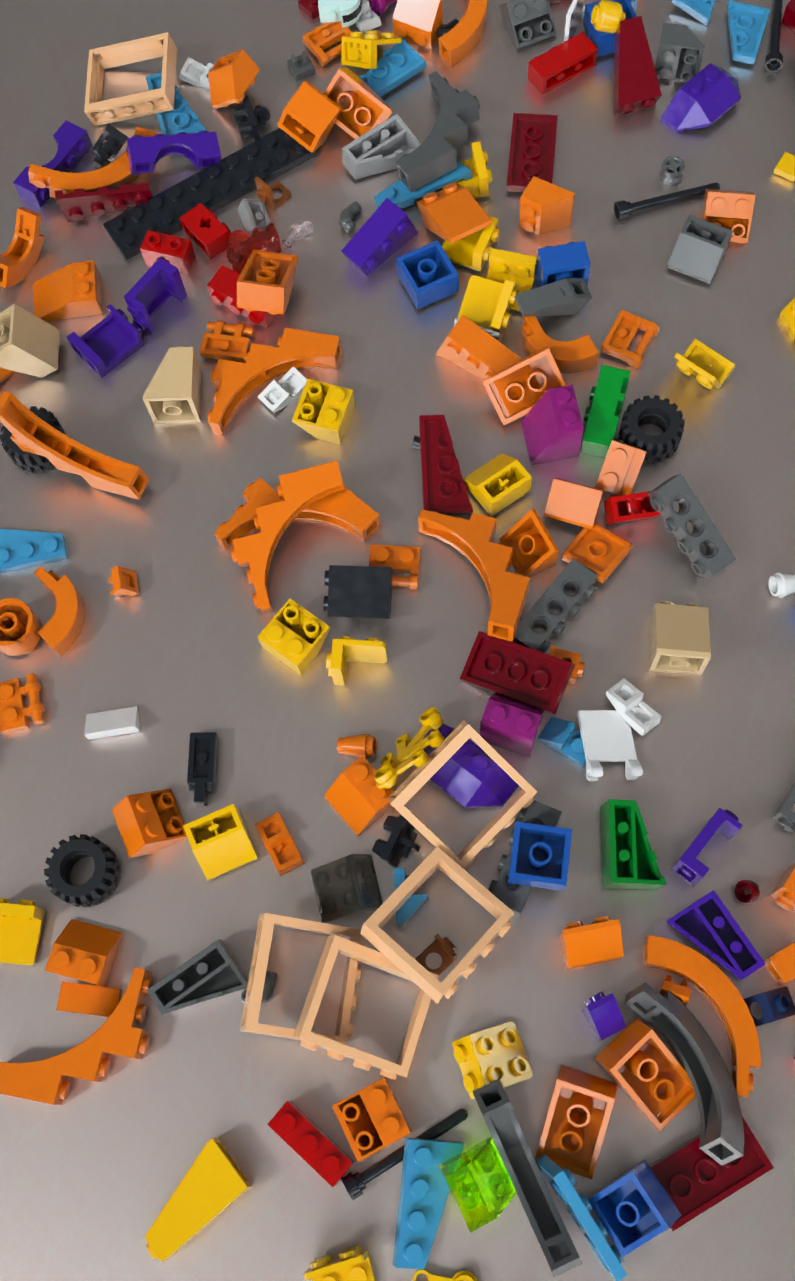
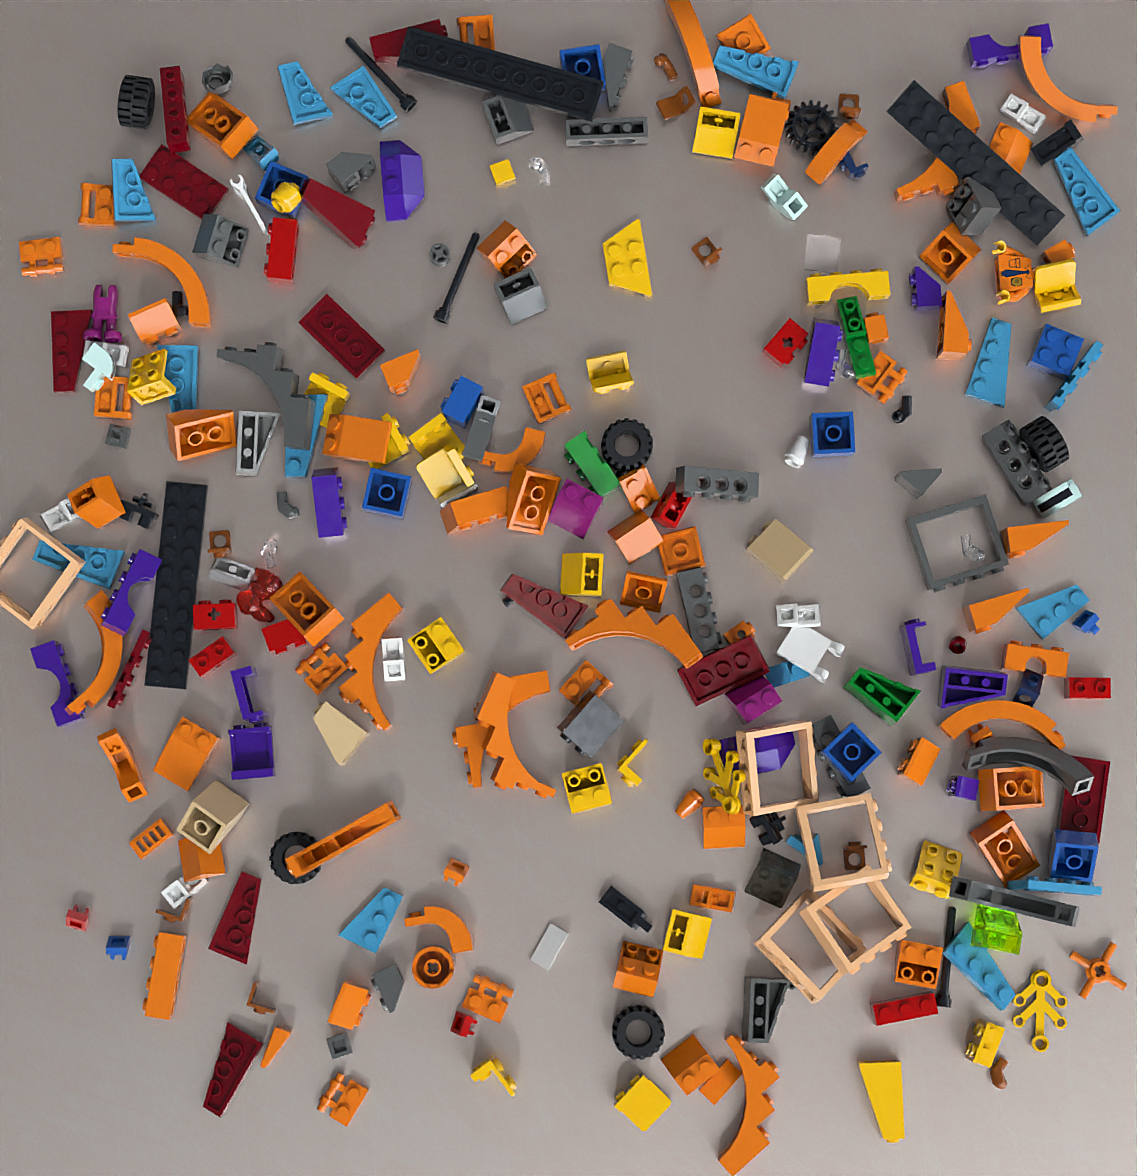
camera: 65 degrees left, 15 degrees up
black hinge [92,123,128,169] -> none
orange slope [277,80,341,153] -> none

